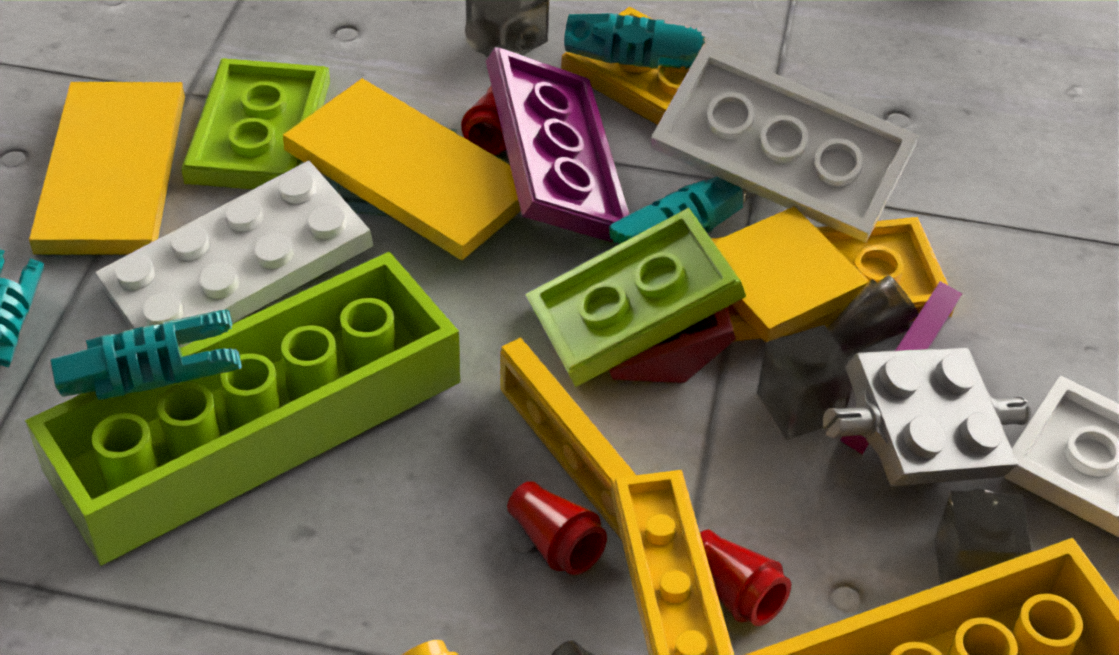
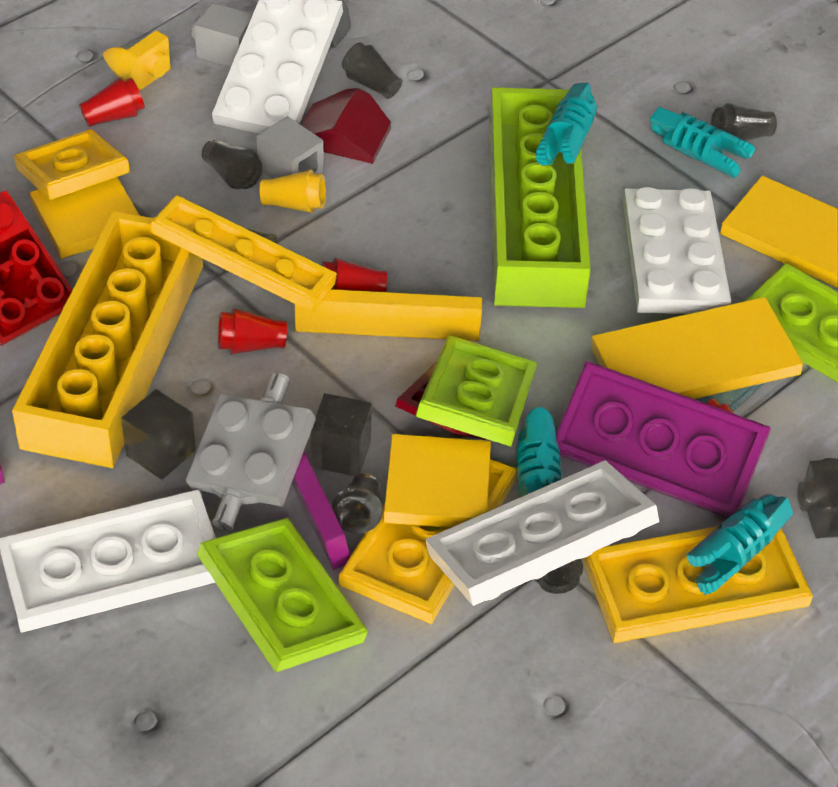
camera: 125 degrees right, 0 degrees up
none -> lime tile [197,517,368,673]

